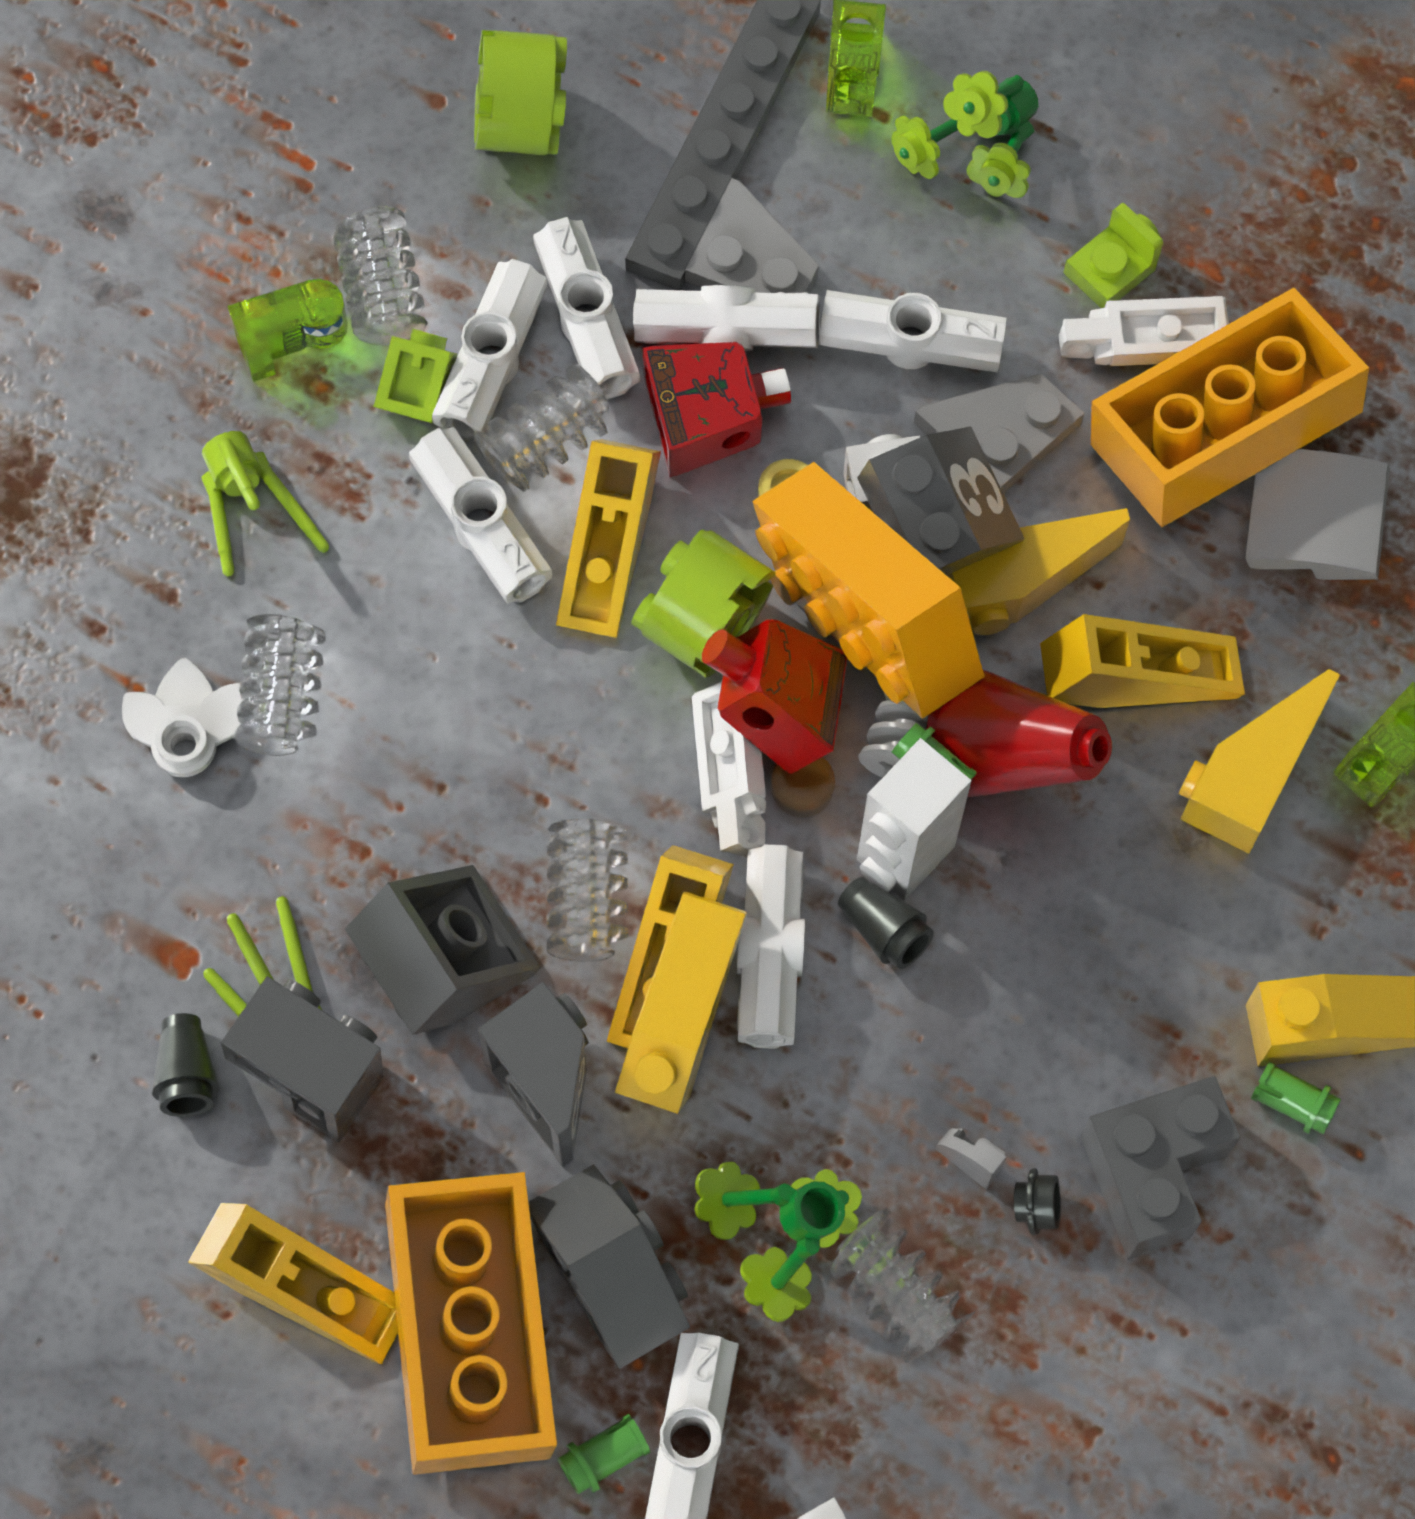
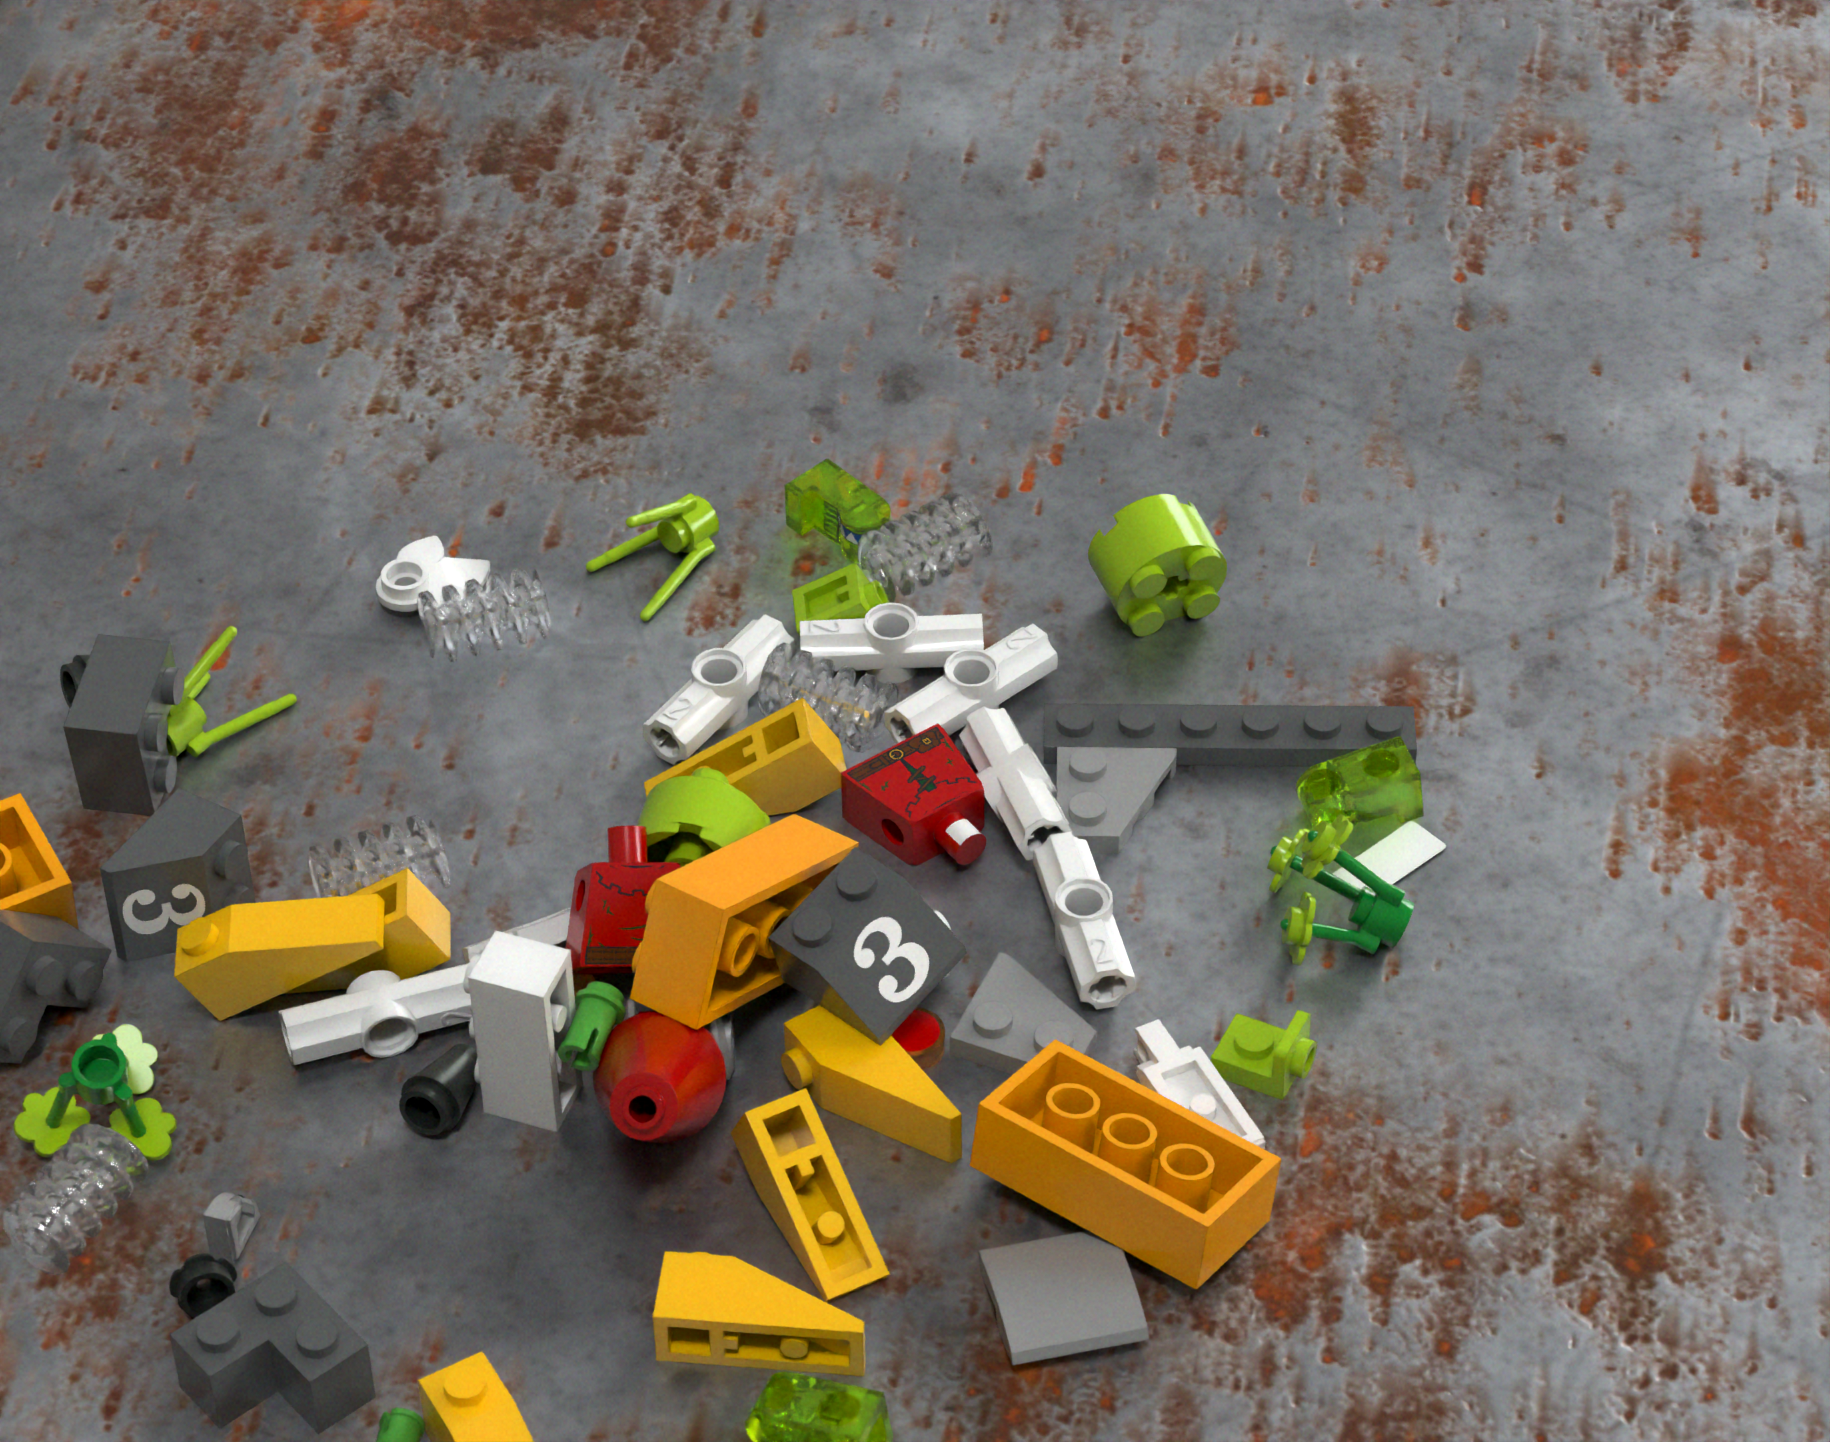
camera: 70 degrees right, 25 degrees down
dark grey slope [345,865,541,1035] -> none
none -> white sticker [1332,821,1446,889]

